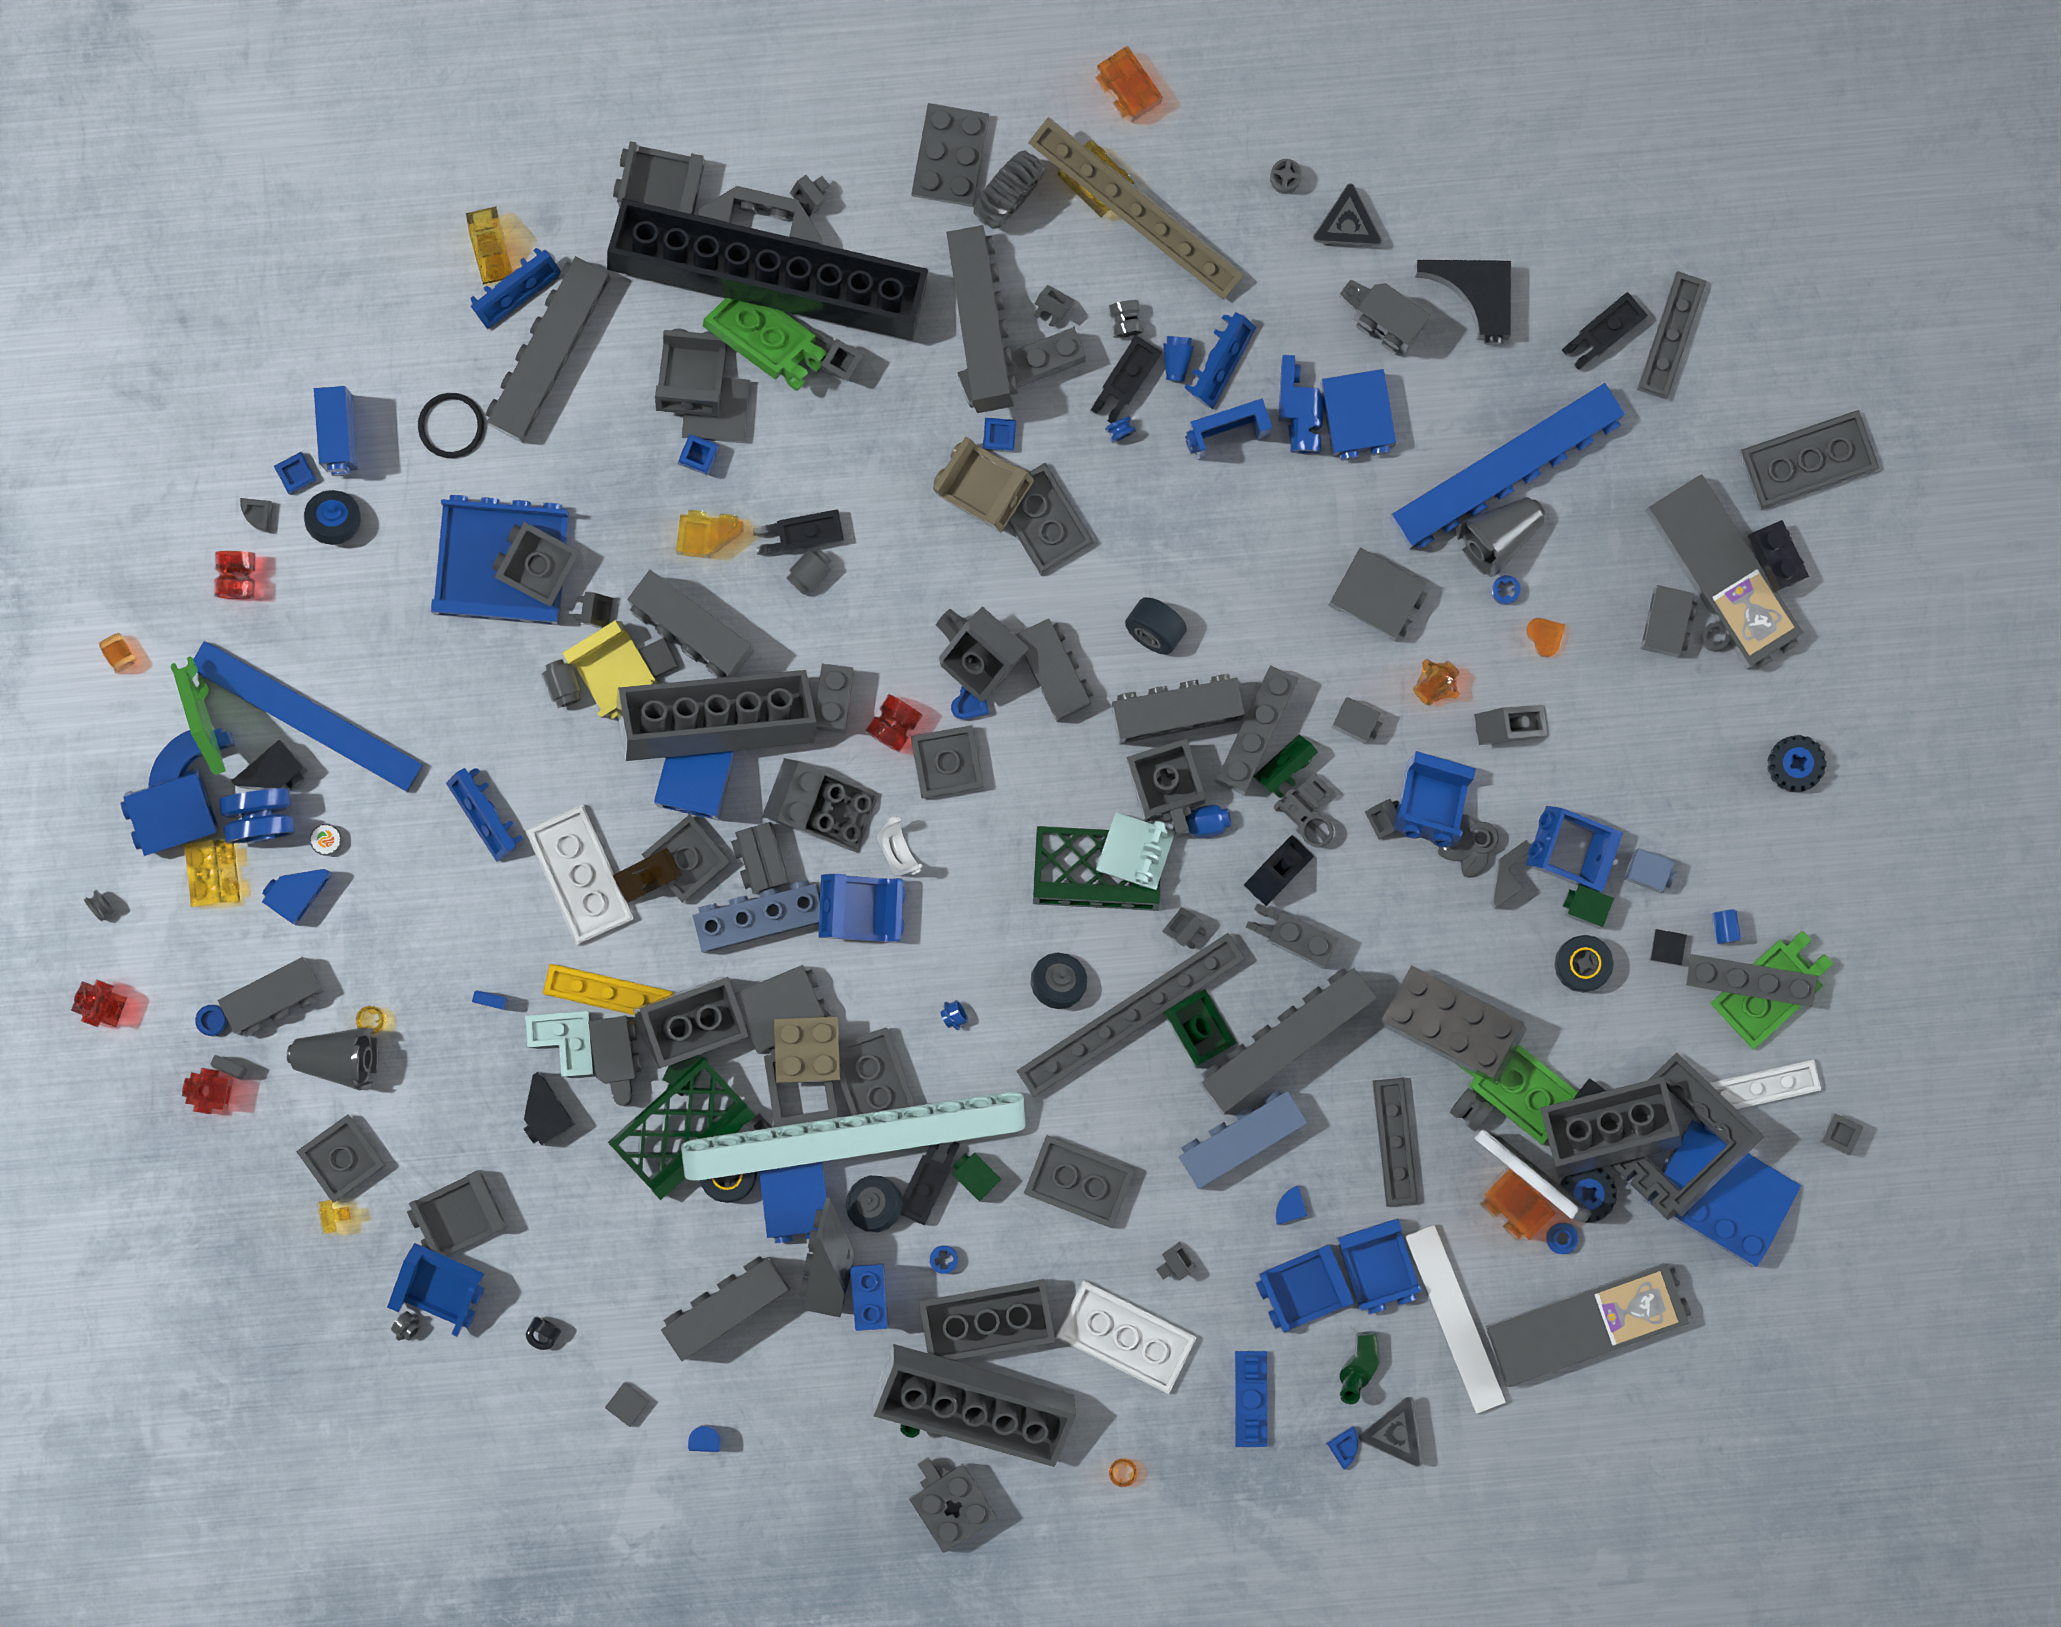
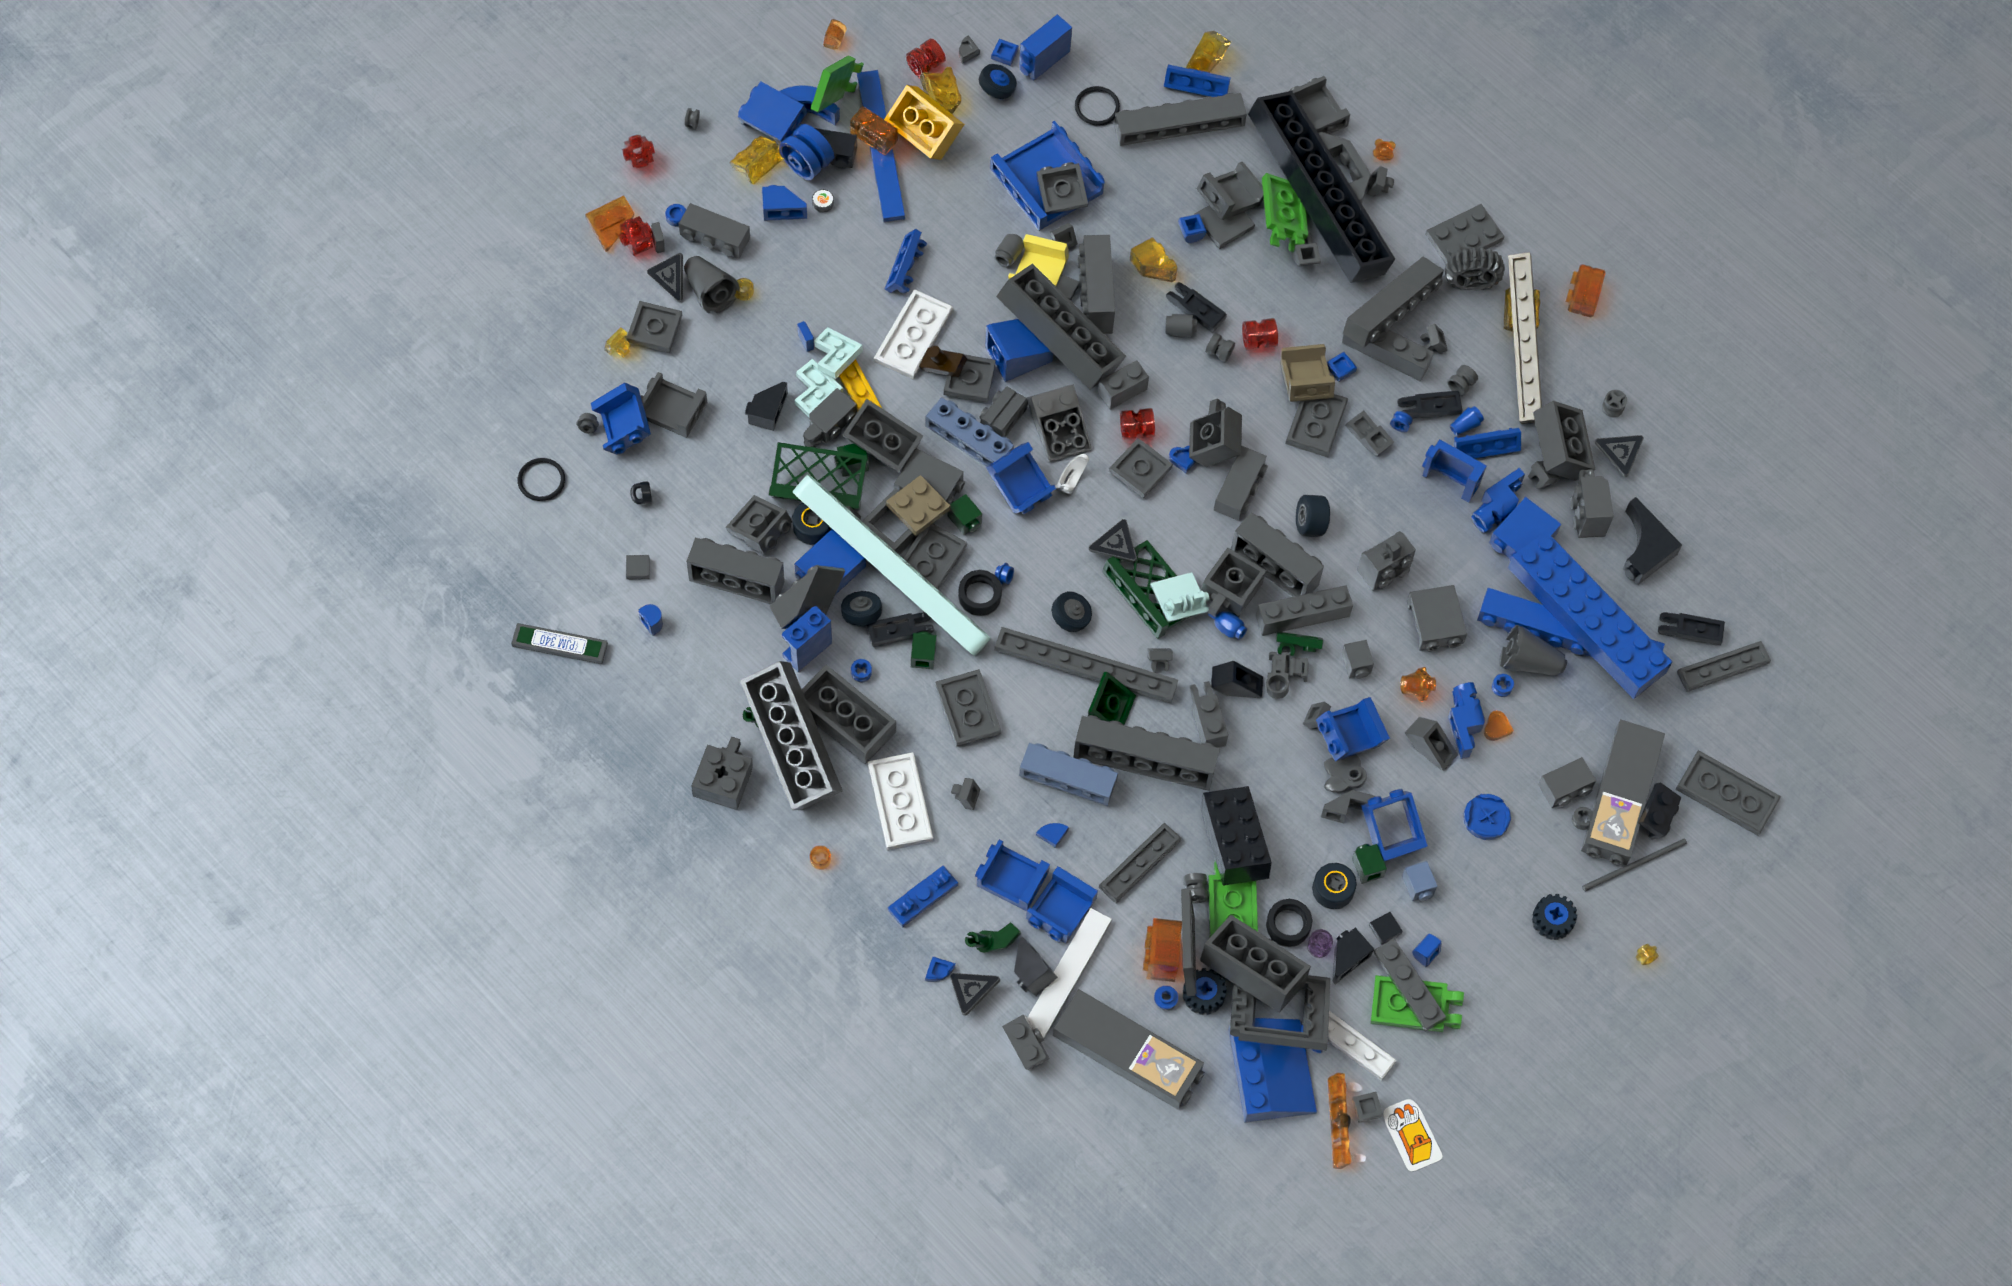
camera: 50 degrees right, 20 degrees down
none -> tile [511,623,608,664]
none -> black tyre [517,458,565,501]
none -> clear orange wing [585,195,634,252]
none -> piece [647,253,683,301]
none -> dark grey plate [726,495,792,554]
none -> light aqua plate [814,327,863,379]
none -> clear orange brick [850,106,898,155]
none -> yellow brick [883,85,965,160]
none -> clear yellow bracket [920,67,961,114]
none -> dark green brick [947,494,982,535]
none -> black tyre [958,570,1002,616]
none -> dark grey brick [1002,1014,1050,1070]
none -> black slope [1014,937,1058,996]
none -> black piece [1088,519,1137,562]
none -> dark grey wheel [1205,333,1235,362]
none -> clear red wheel [1242,318,1278,350]
none -> black tyre [1266,898,1313,947]
none -> clear purple wheel [1307,929,1333,958]
none -> clear orange piece [1328,1073,1366,1169]
none -> black slope [1332,927,1374,985]
none -> dark grey slope [1345,410,1394,456]
none -> dark grey hinge [1357,531,1416,591]
none -> clear orange plate [1373,139,1396,161]
none -> sticker [1384,1099,1443,1172]
none -> blue plate [1448,682,1485,759]
none -> blue tile [1463,794,1511,840]
none -> blue brick [1508,531,1672,699]
none -> dark grey tile [1528,461,1560,489]
none -> dark grey brick [1533,401,1596,481]
none -> dark grey axle [1582,838,1687,891]
none -> clear yellow plate [1636,944,1659,965]

